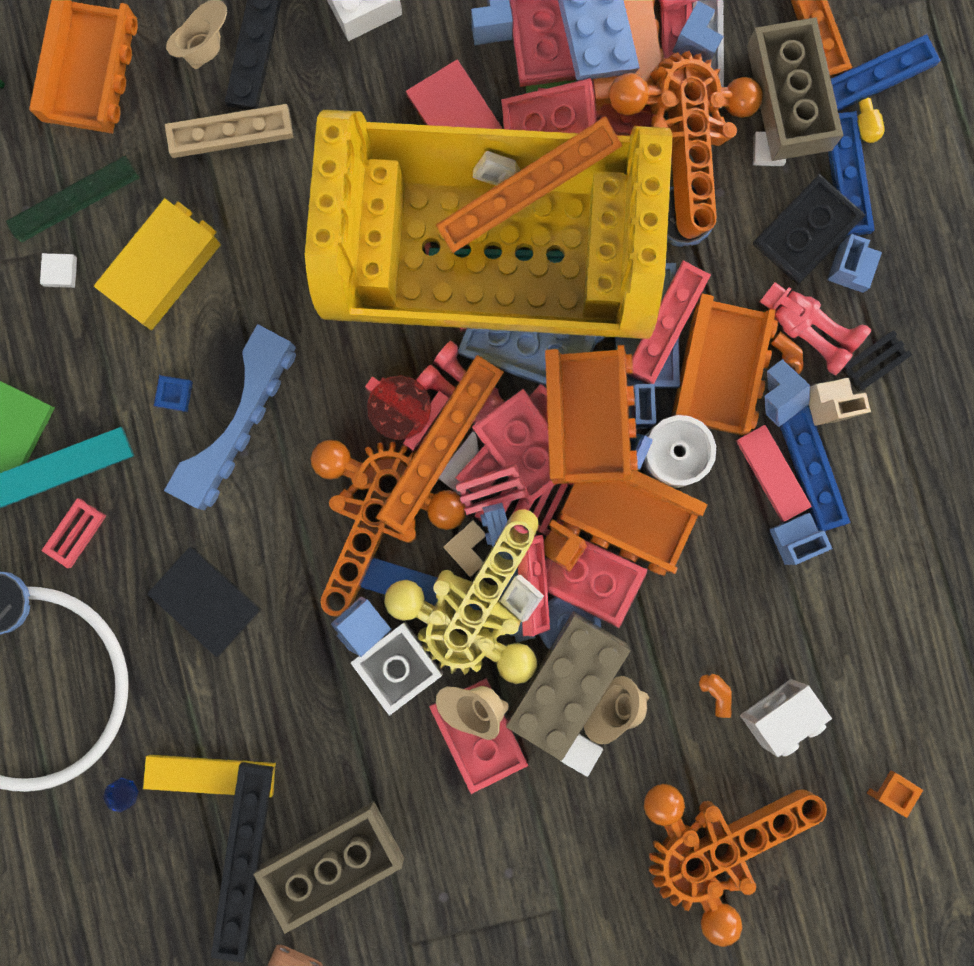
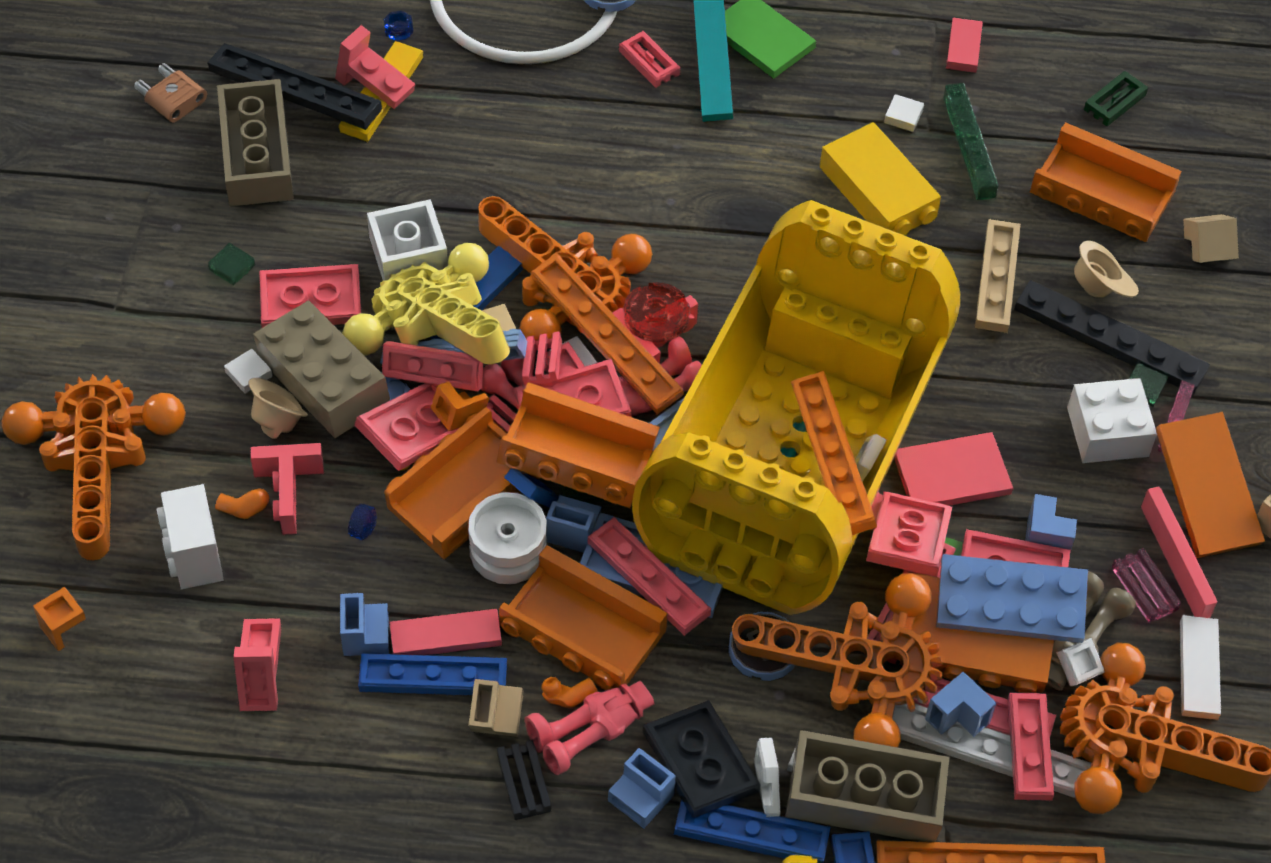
camera: 110 degrees right, 30 degrees down
black tile [147,547,262,657] -> none
blue tile [154,375,193,412] -> none
medium blue arch [164,324,296,510] -> none
medium blue piece [331,597,391,657] -> none
tan piece [436,686,509,740] -> none
white tile [499,575,544,622] -> none
medium blue piece [765,359,810,427] -> none
none -> clear green tile [208,243,255,286]
none -> coral bracket [234,618,281,711]
none -> coral bracket [251,443,324,535]
none -> coral bracket [335,25,416,109]
none -> clear blue tile [348,504,377,540]
none -> white tile [754,738,780,817]

